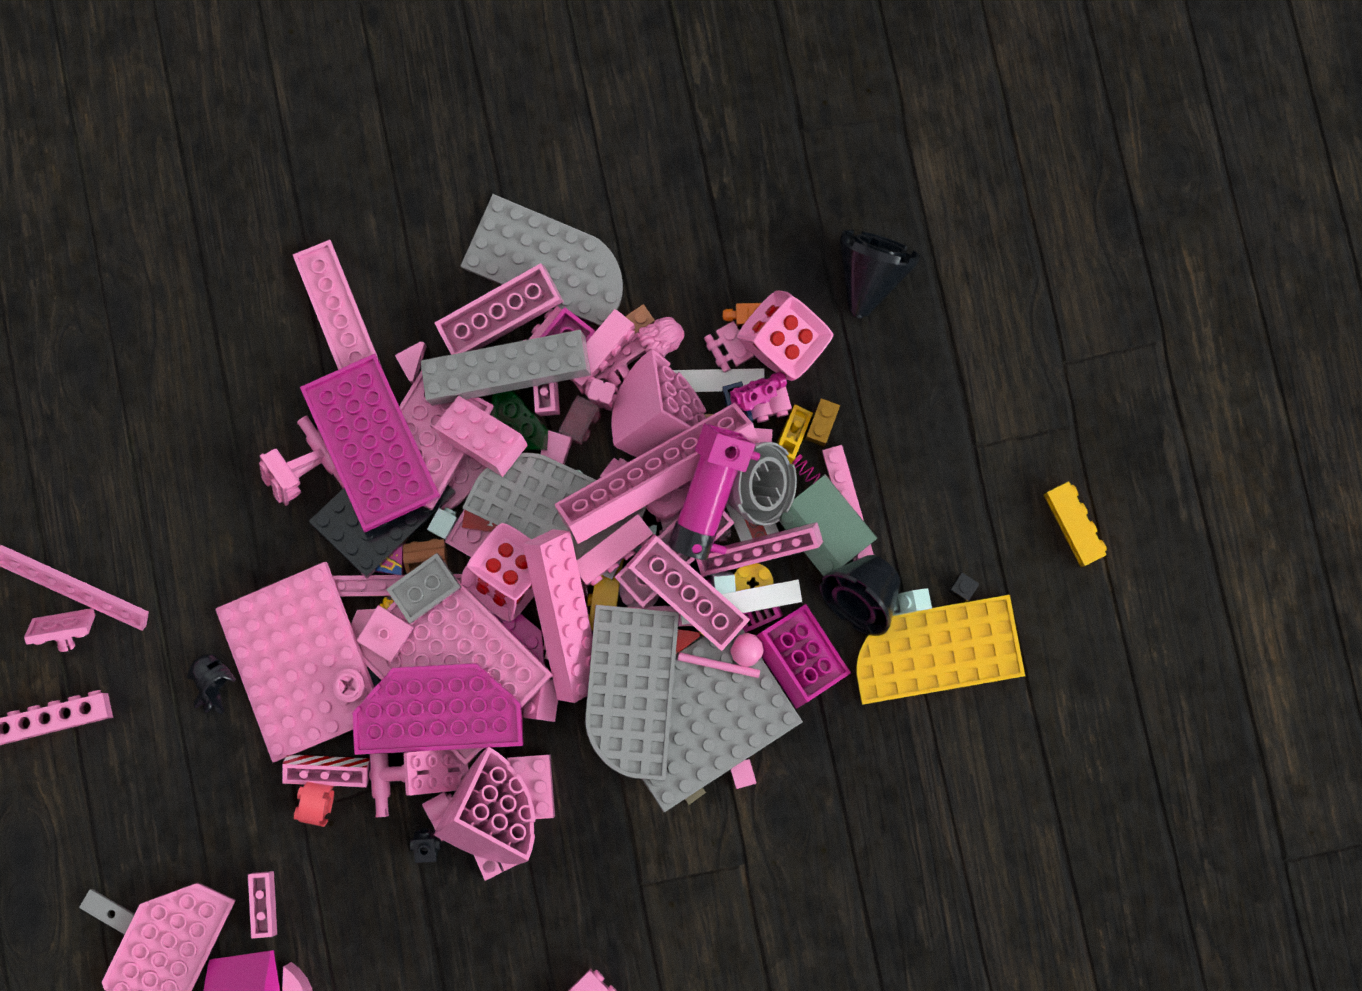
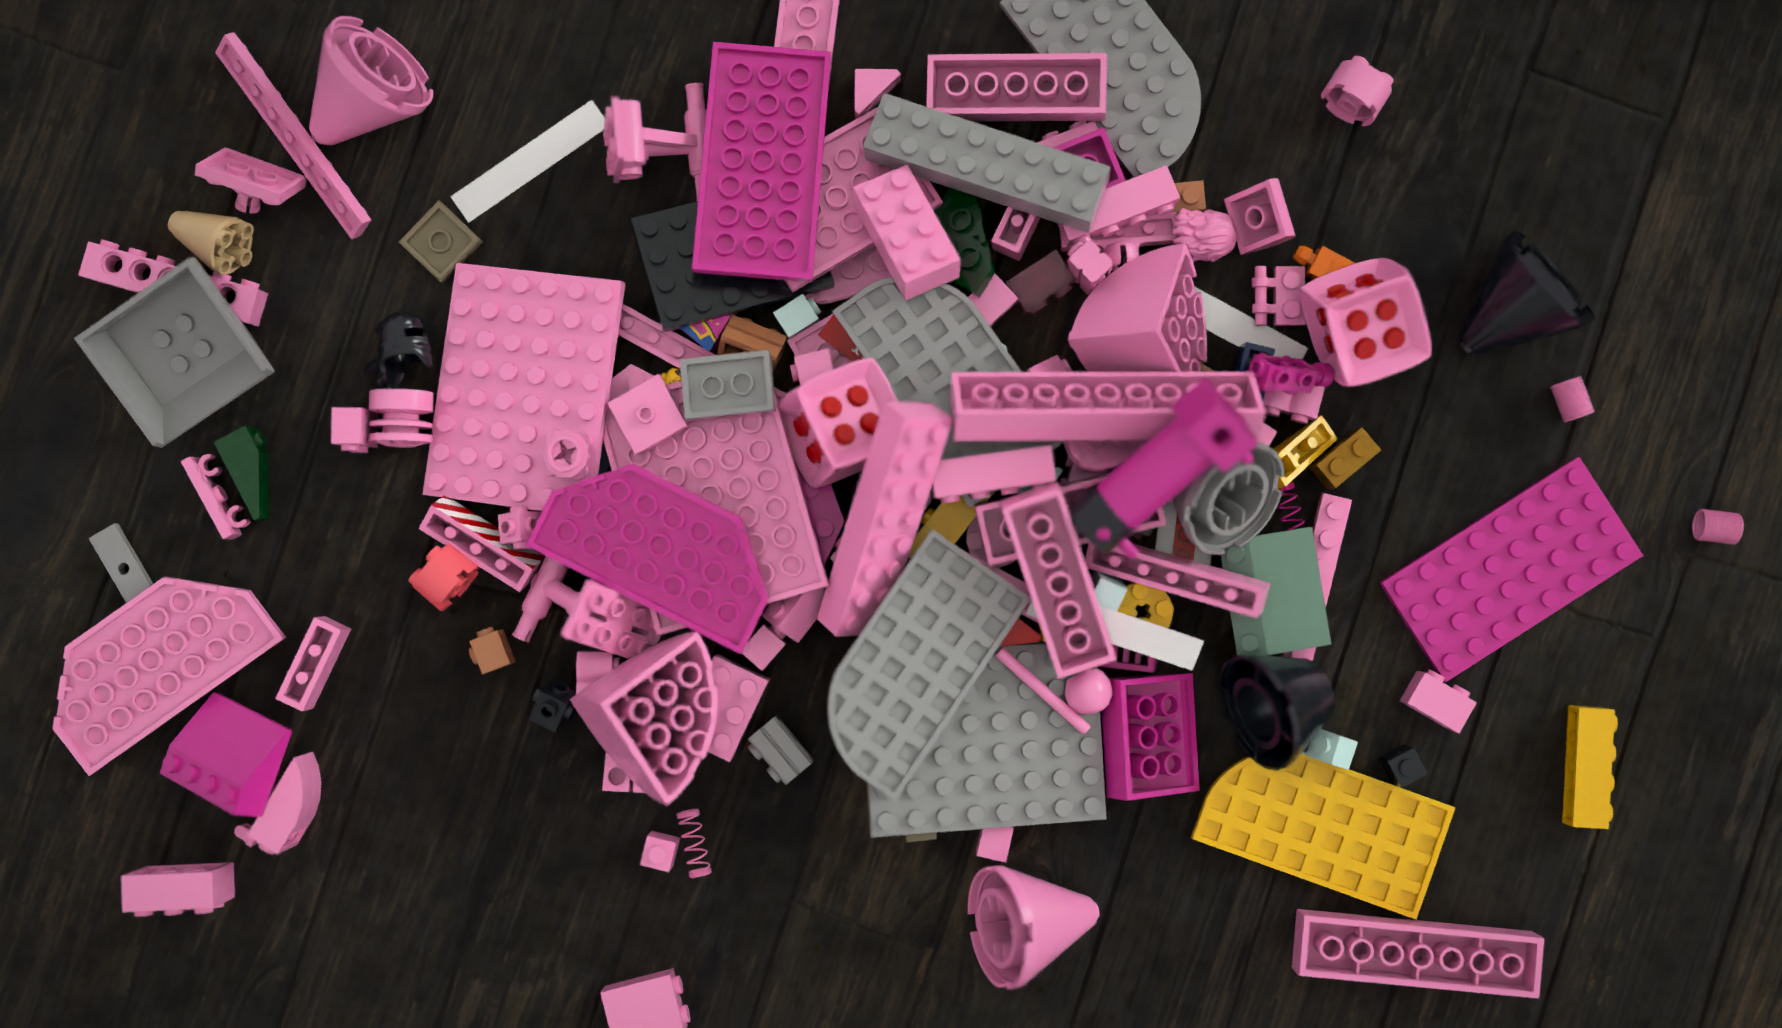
camera: 30 degrees right, 5 degrees up
none -> light grey piece [74,257,275,448]
none -> tan cone [168,211,254,275]
none -> bright pink plate [181,454,251,540]
none -> dark green slope [214,426,269,521]
none -> bright pink cone [309,16,433,146]
none -> bright pink brick [331,407,379,453]
none -> bright pink wheel [368,389,433,448]
none -> dark tan tile [399,200,483,283]
none -> white sticker [451,100,605,223]
none -> nougat brick [469,626,516,674]
none -> bright pink brick [498,506,541,550]
none -> bright pink brick [640,831,680,872]
none -> bright pink piece [676,809,712,878]
none -> bright pink brick [742,624,787,671]
none -> light grey brick [748,714,814,785]
none -> bright pink brick [790,348,834,386]
none -> bright pink cone [968,865,1099,990]
none -> bright pink brick [1224,178,1296,255]
none -> bright pink brick [1292,909,1544,998]
none -> bright pink brick [1321,56,1393,126]
none -> dark pink plate [1379,457,1643,682]
none -> bright pink brick [1400,669,1477,733]
none -> bright pink piece [1550,376,1595,422]
none -> bright pink piece [1692,509,1744,545]

